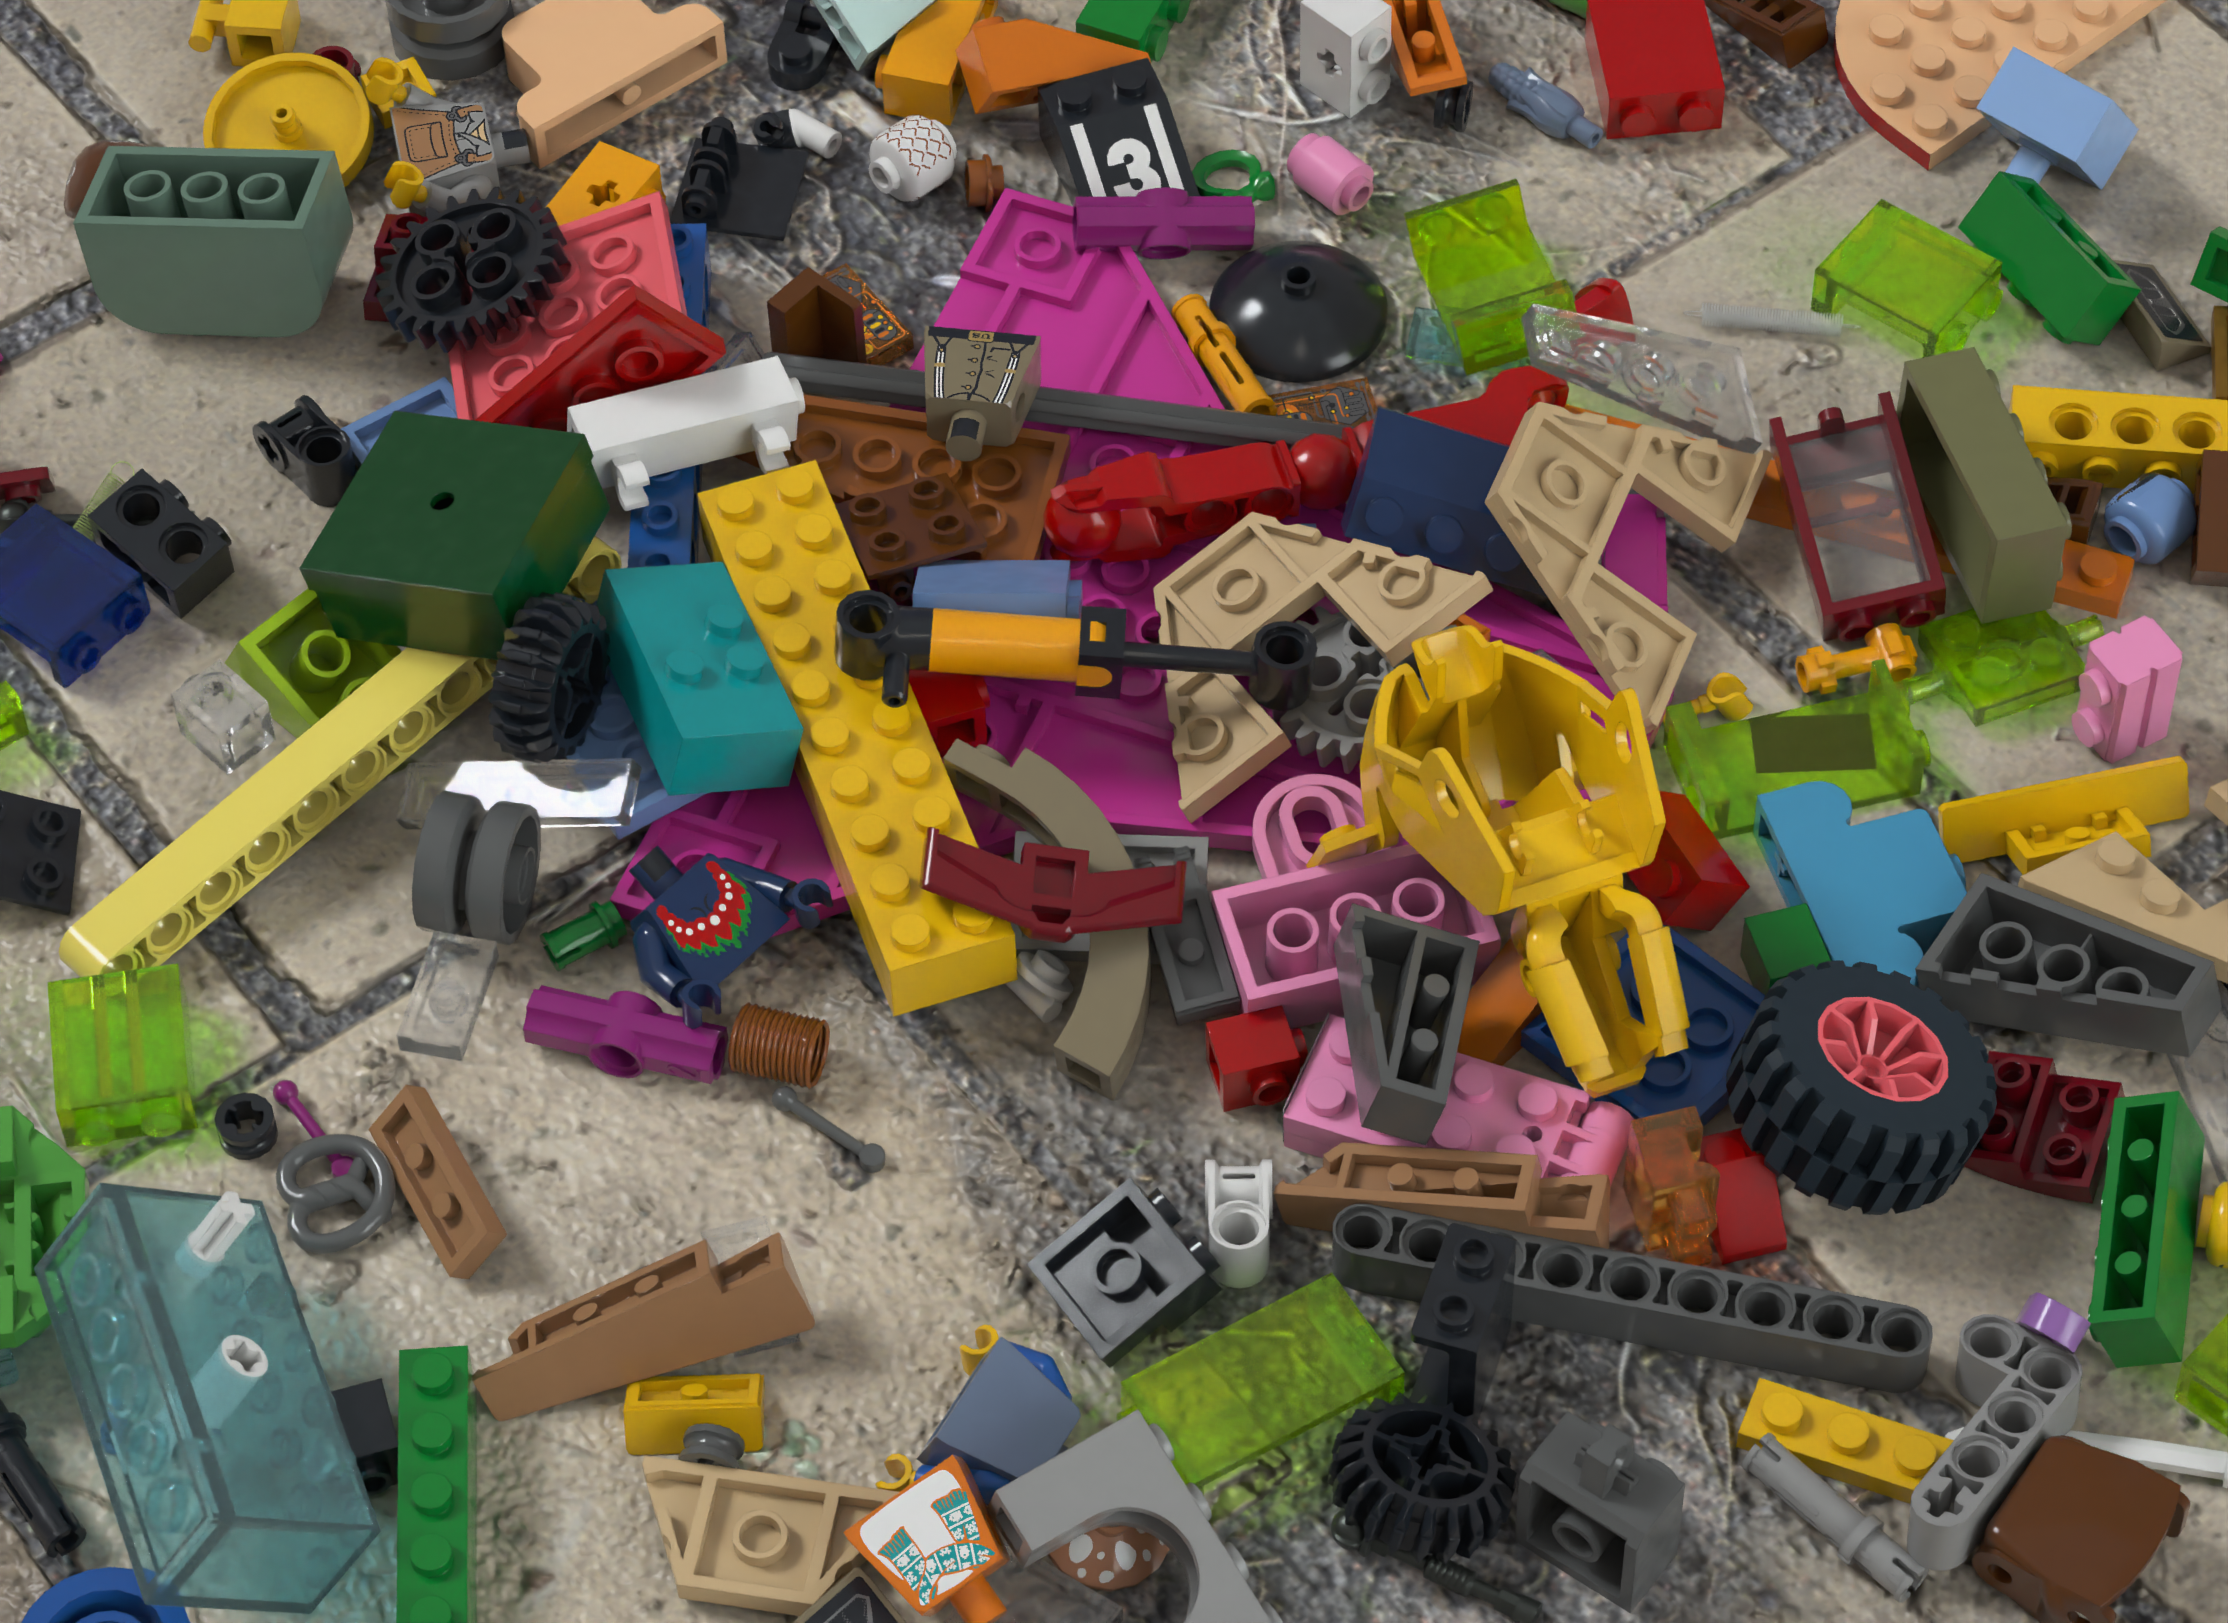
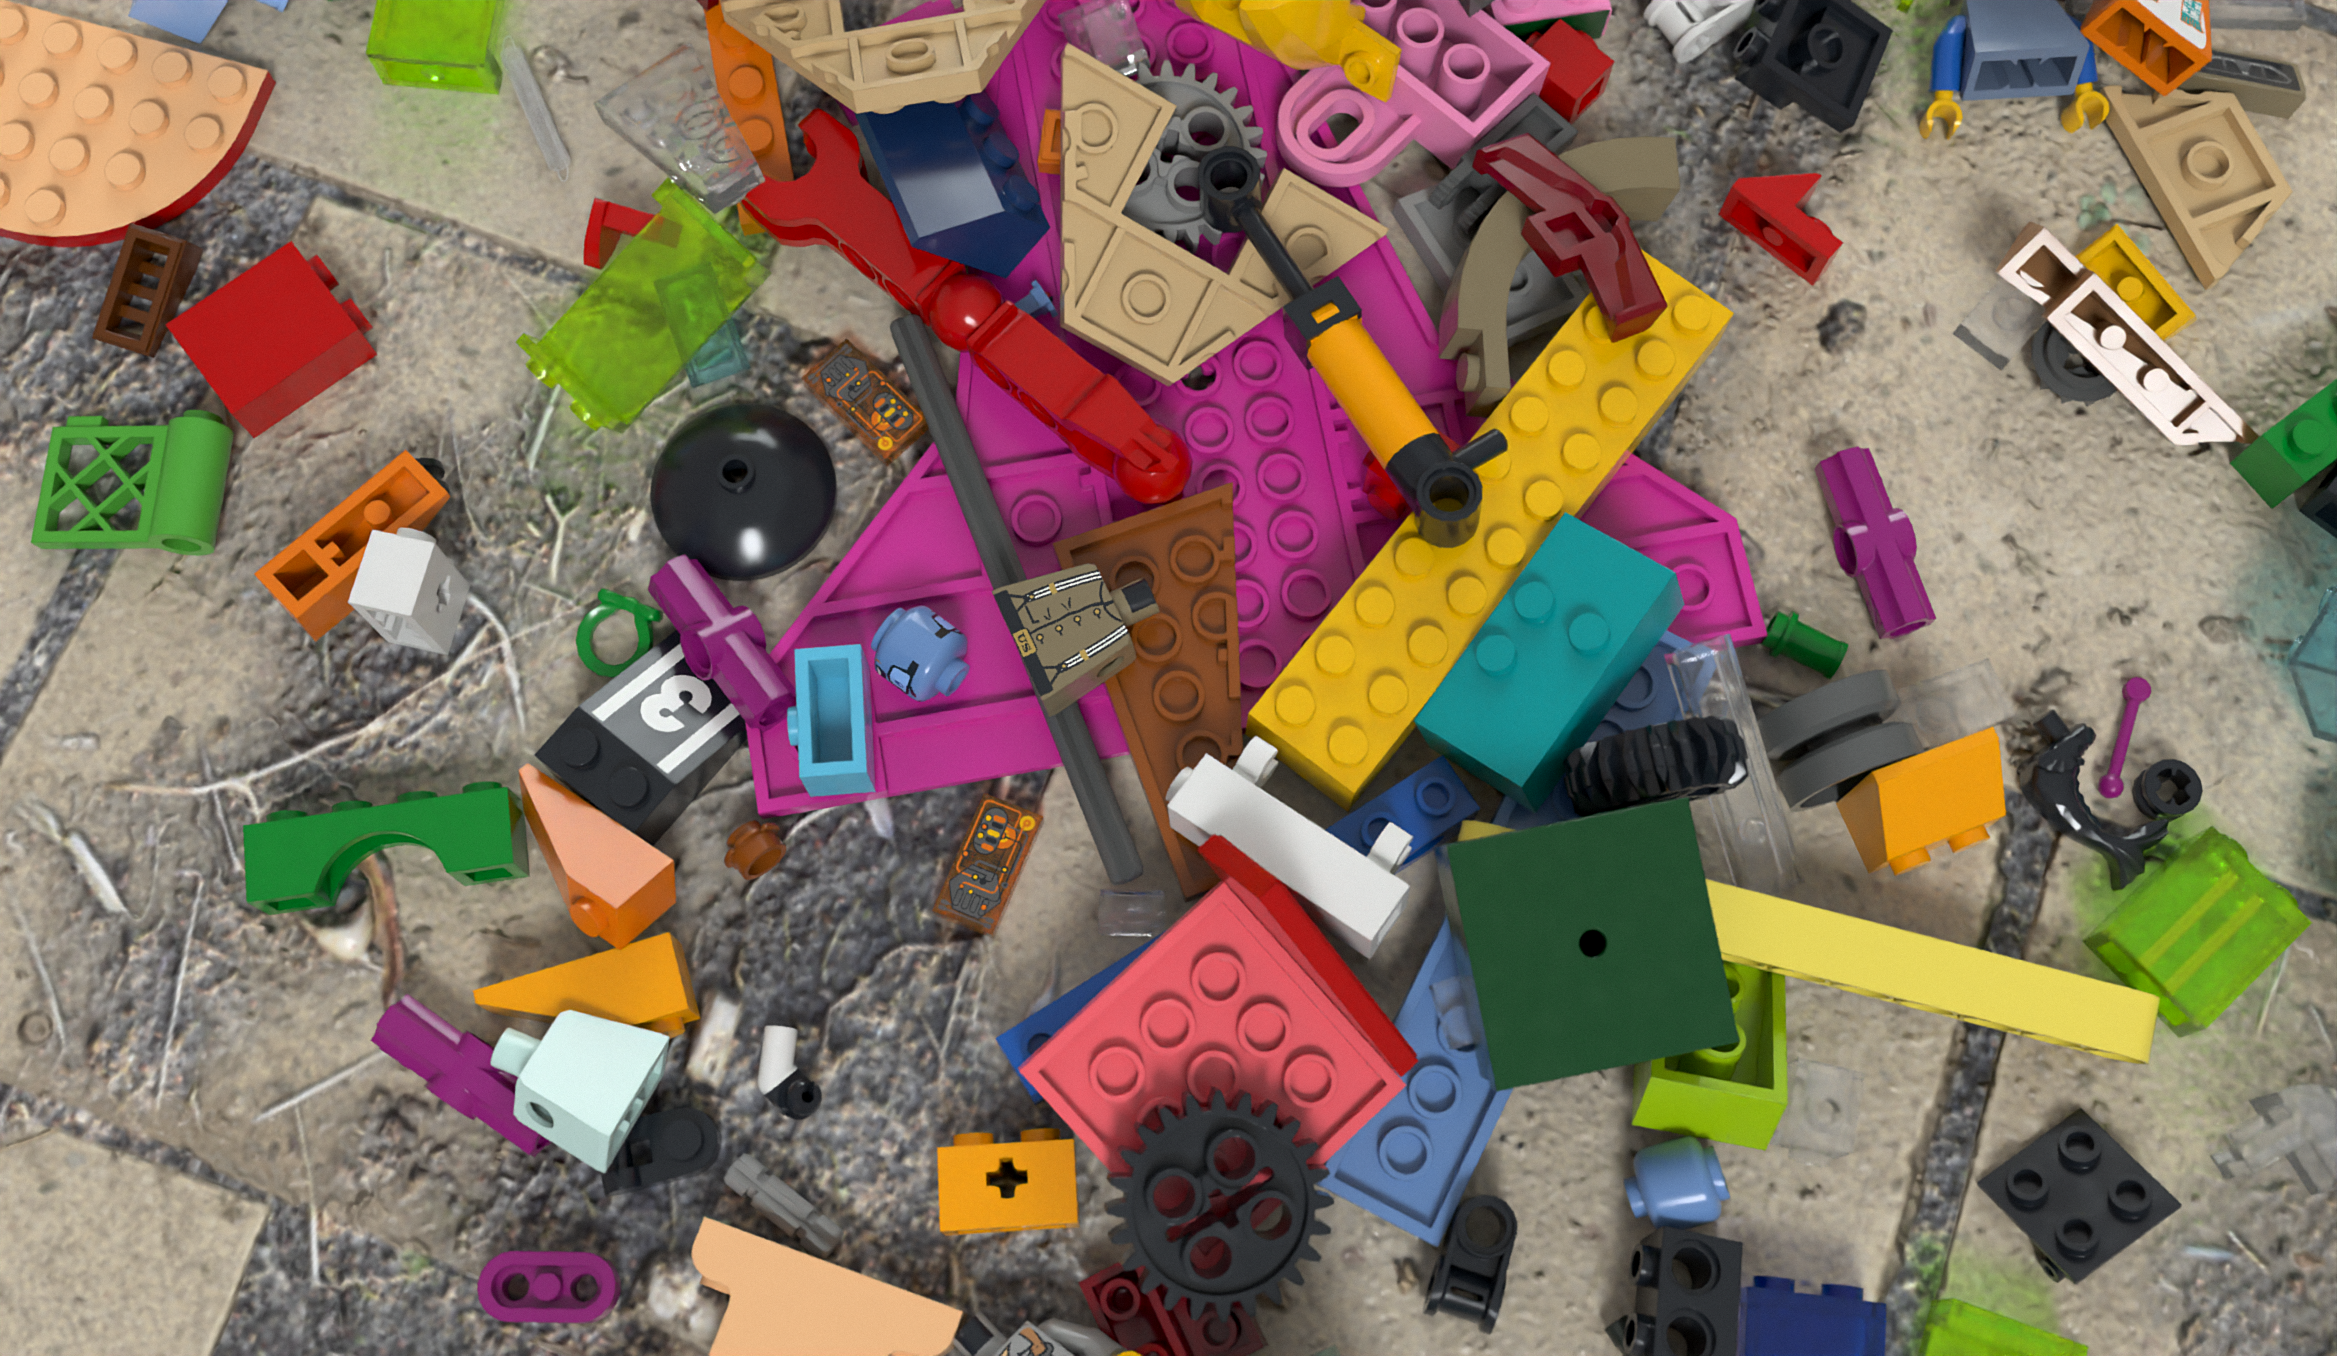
camera: 125 degrees left, 20 degrees up
dark grey piece [276,1134,395,1254] -> none
medium nougat plate [368,1085,507,1279] -> none
dark blue torso [629,845,833,1029] -> none
black hinge [670,117,809,241] -> none
dark grey bush [678,1423,745,1469] -> none
dark orange piece [728,1002,830,1089] -> none
reddish brown panel [767,267,867,364] -> none
dark grey hinge [772,1086,886,1173] -> none
reddish brown hinge [835,473,987,602] -> none
white head [869,115,957,202] -> none
medium blue brick [913,560,1083,619] -> none
light orange pin [1171,294,1277,416] -> none
bright pink brick [1287,133,1374,215] -> none
sand blue piece [1488,63,1603,149] -> none
none -> light grey axle [724,1154,844,1260]
none -> medium azure brick [787,644,876,797]
none -> medium blue head [871,605,970,702]
none -> medium blue head [1623,1135,1731,1230]
none -> red slope [1718,173,1844,286]
none -> light orange slope [1836,727,2006,876]
none -> black animal [2016,709,2169,891]

